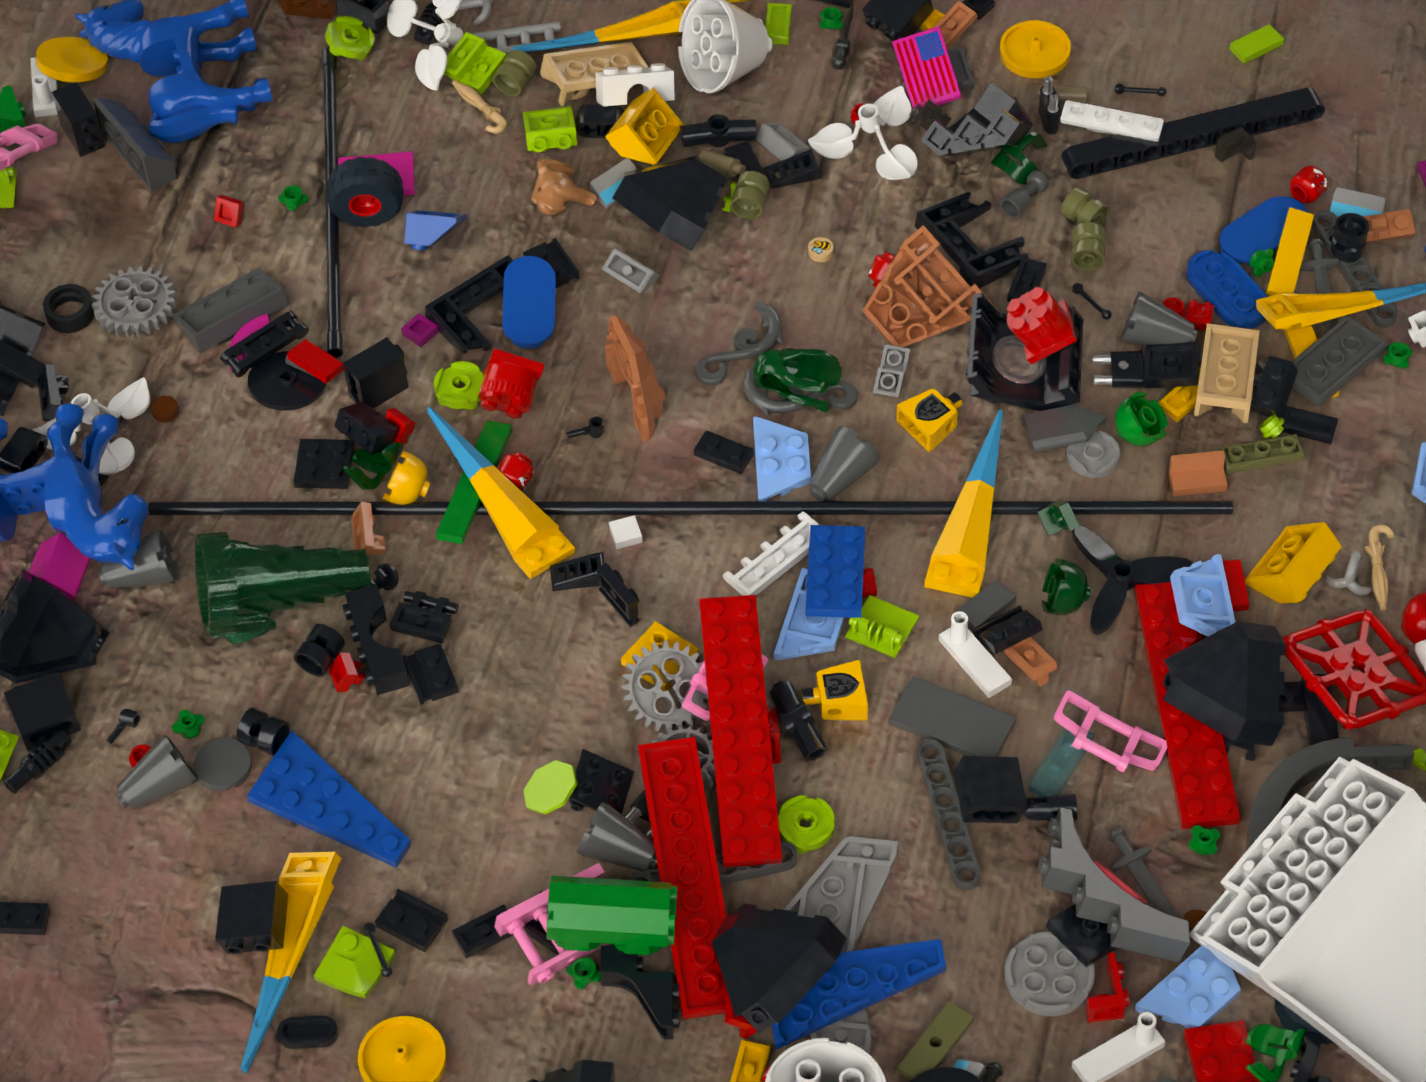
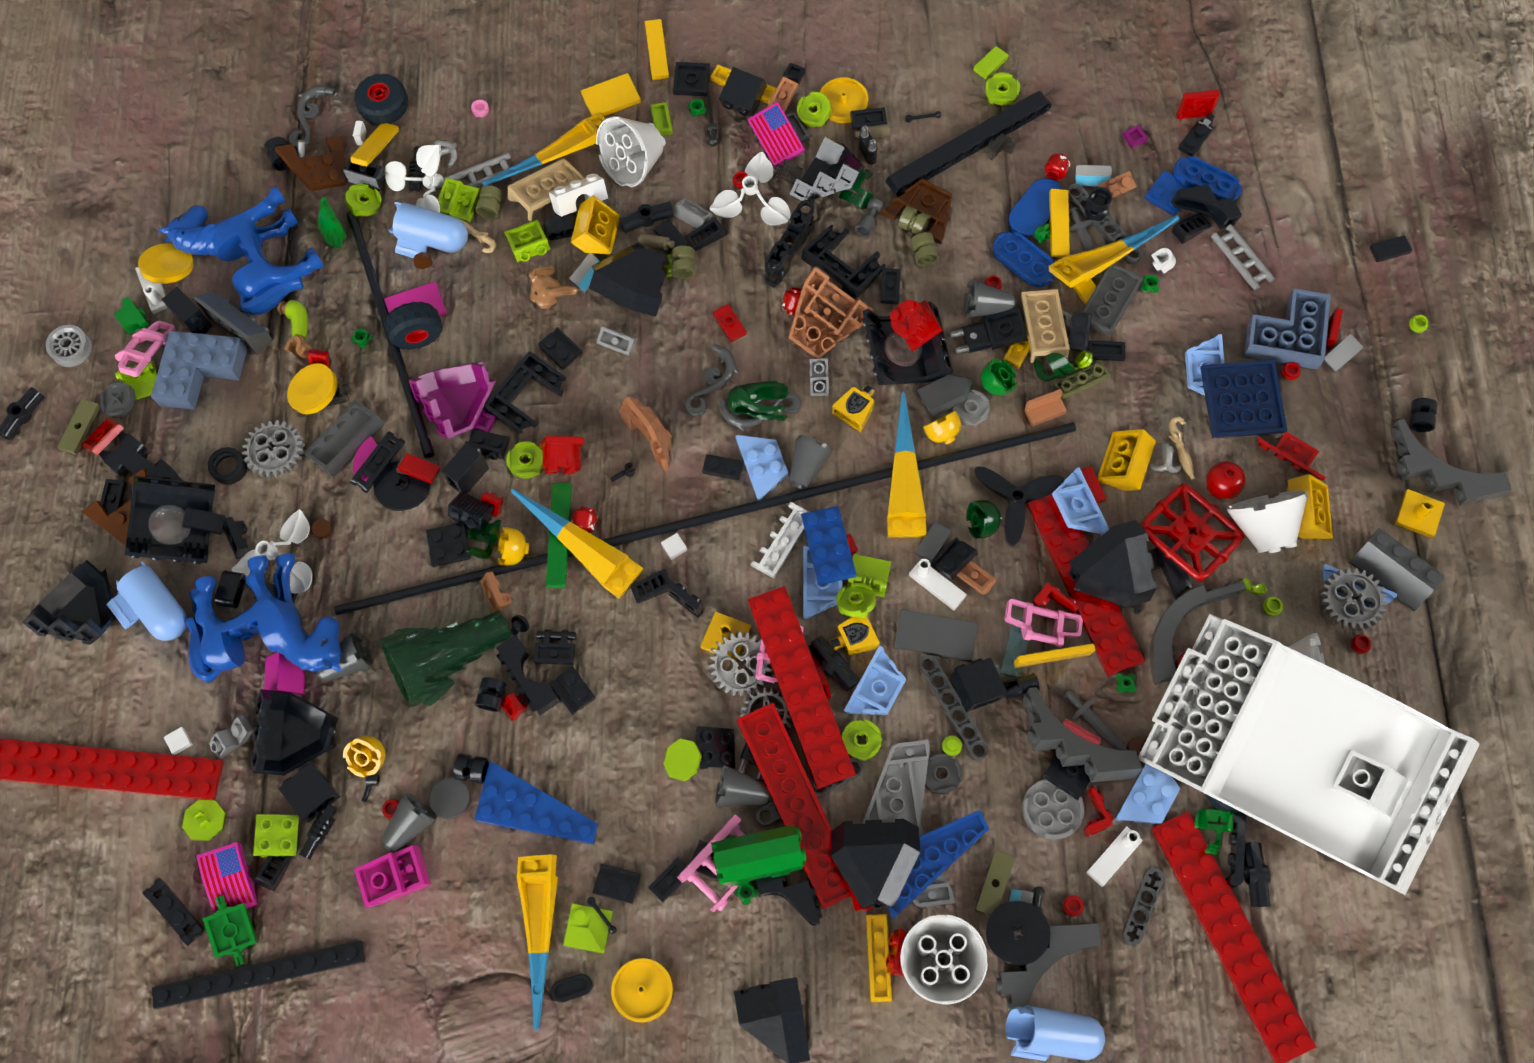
camera: 15 degrees left, 15 degrees up
green plate [172,710,205,739] -> none
black piece [215,881,288,954] -> none
slope [404,210,467,250] -> none
blue tile [502,256,556,349] -> none
tan tile [808,237,834,262] -> none
dark green bracket [1037,499,1080,536] -> none
white bracket [1060,100,1164,142] -> none
black hinge [1073,283,1112,320] -> none
red tile [1185,299,1214,331] -> none
none -> sand blue brick [151,331,248,410]
none -> piece [278,300,312,359]
none -> yellow piece [287,364,338,414]
none -> green slope [318,197,347,248]
none -> clear smoke bracket [327,378,351,407]
none -> yellow cylinder [343,735,386,777]
none -> dark pink slope [354,845,431,908]
none -> light blue piece [388,202,468,258]
none -> magenta panel [409,361,496,439]
none -> reddish brown tile [413,252,432,269]
none -> black bracket [465,429,510,460]
none -> red plate [713,304,747,342]
none -> black piece [765,199,814,287]
none -> lime plate [797,92,832,127]
none -> lime plate [836,583,876,618]
none -> light blue wing [843,646,906,715]
none -> black plate [850,107,887,130]
none -> reddish brown wing [881,179,953,244]
none -> yellow cylinder [923,411,961,445]
none -> dark grey tile [925,753,962,794]
none -> lime plate [942,736,962,756]
none -> lime plate [985,72,1020,105]
none -> yellow tile [1013,643,1096,668]
none -> dark green helmet [1033,353,1079,382]
none -> red bracket [1033,583,1079,614]

